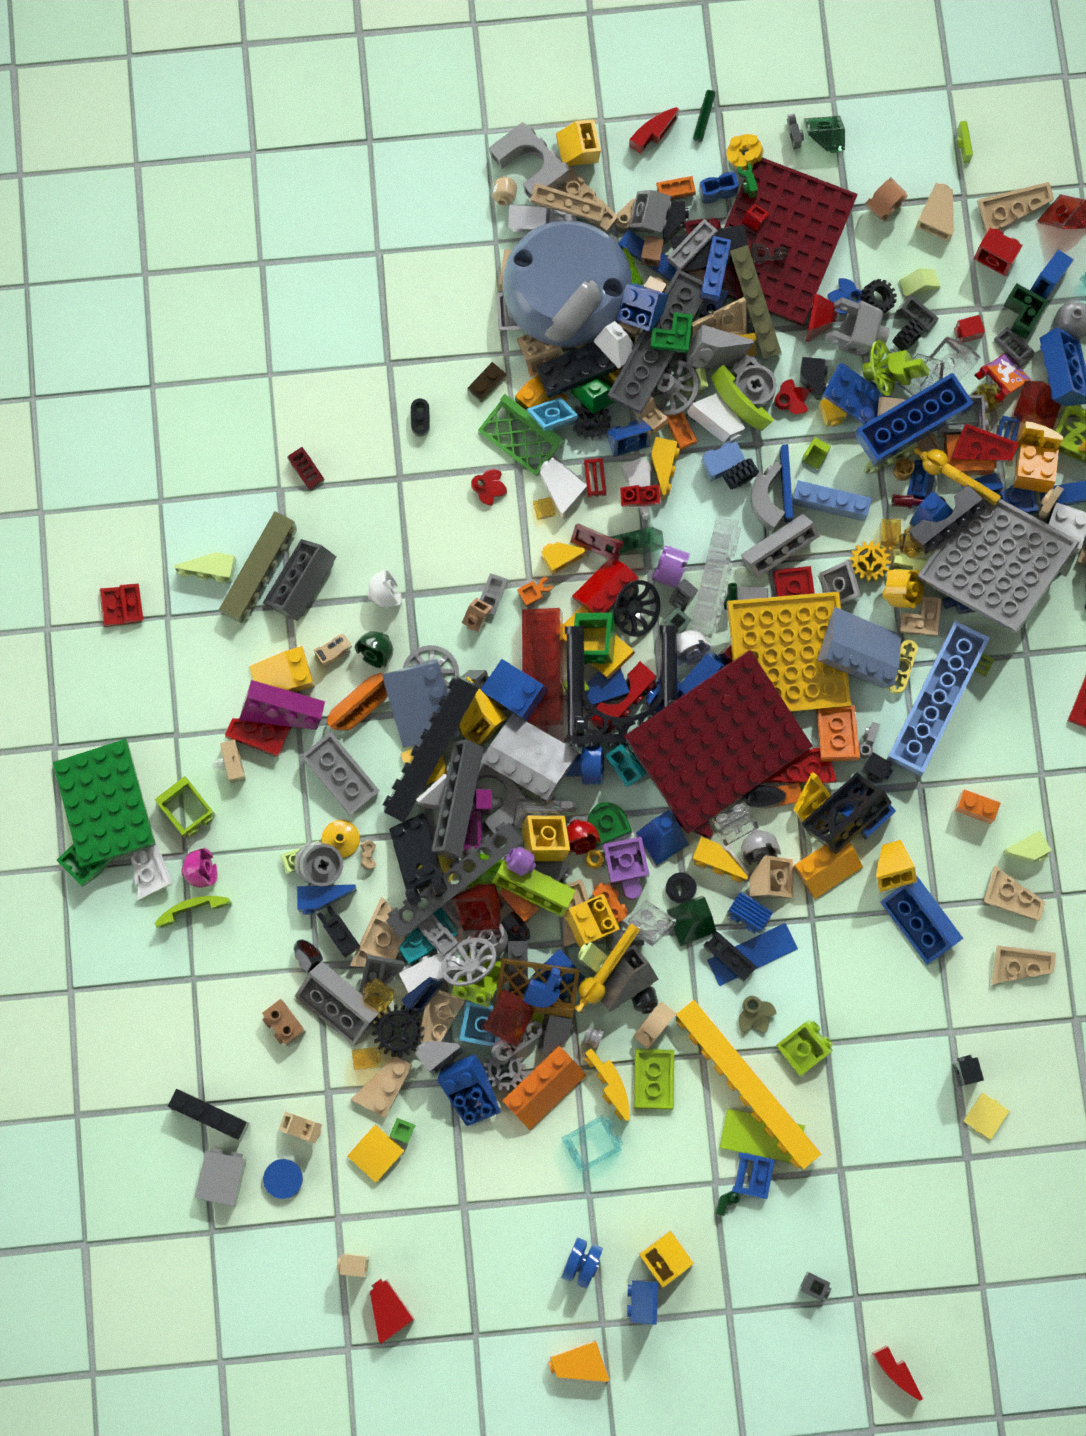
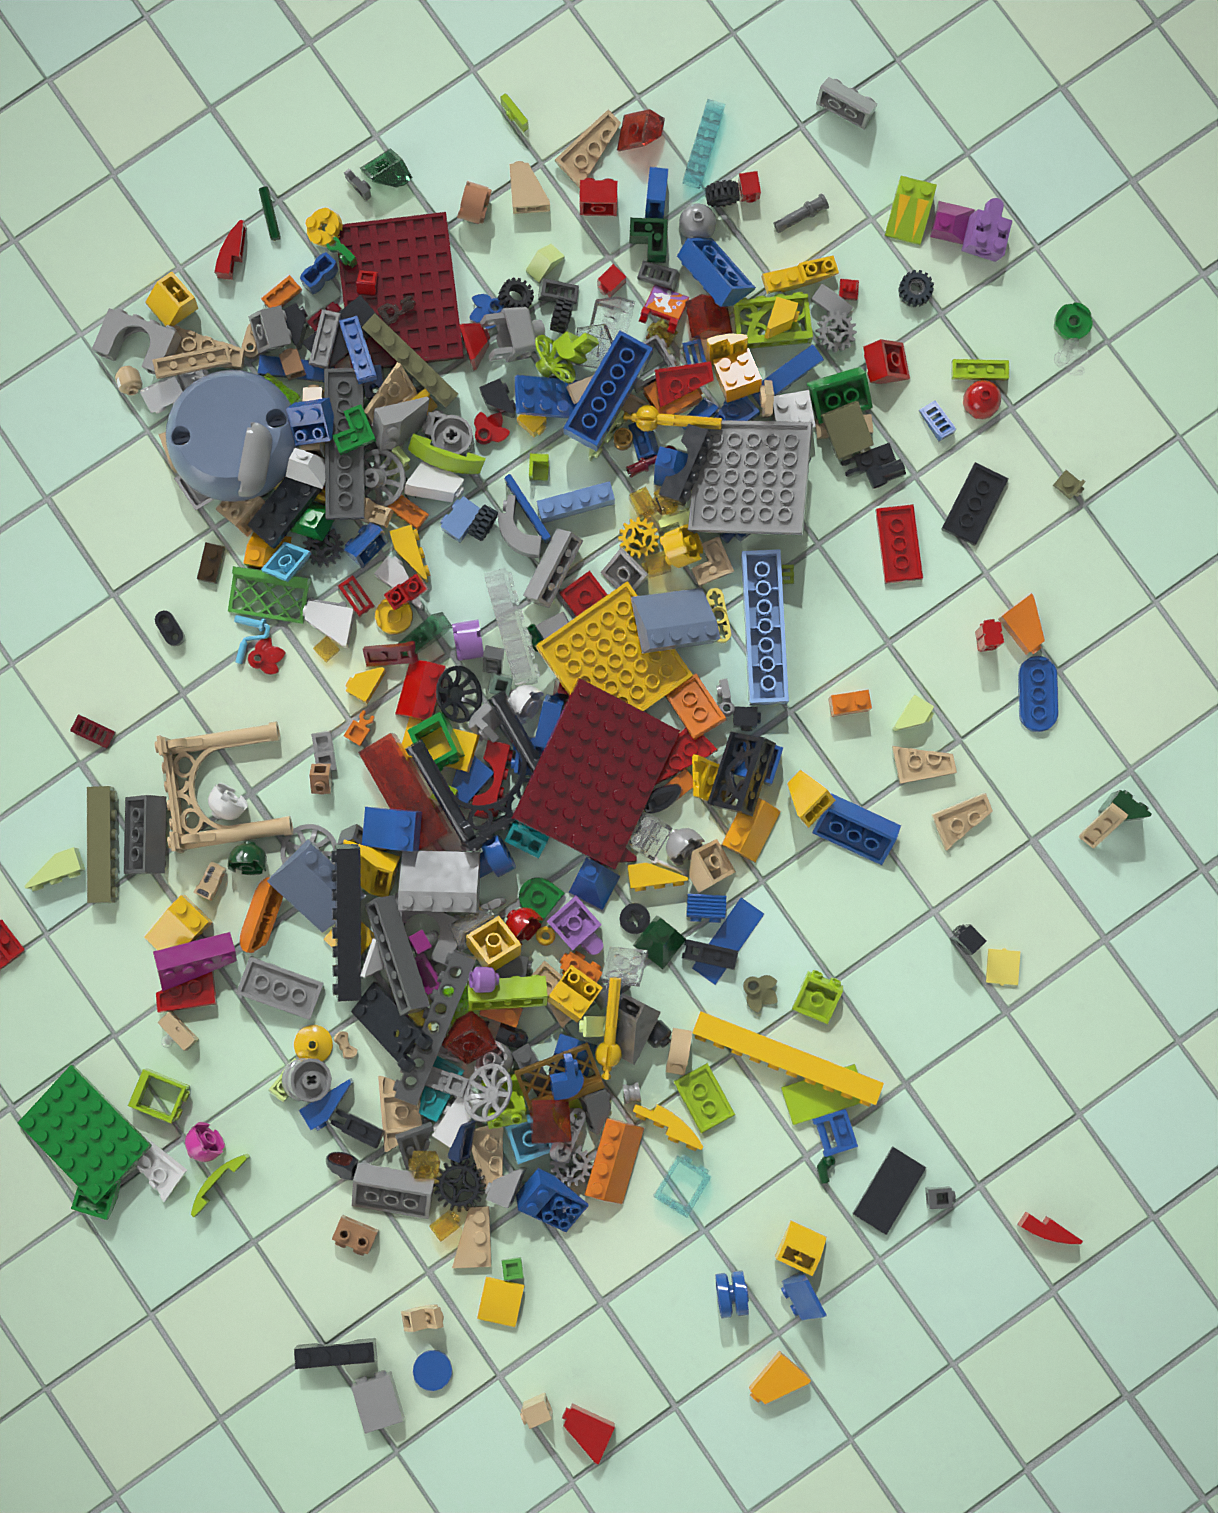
camera: 35 degrees left, 5 degrees up
none -> tan arch [155,721,293,853]
none -> medium azure piece [234,615,270,664]
none -> yellow tile [375,599,413,635]
none -> light grey brick [469,702,501,743]
none -> clear yellow brick [641,551,671,578]
none -> black tile [852,1146,927,1235]

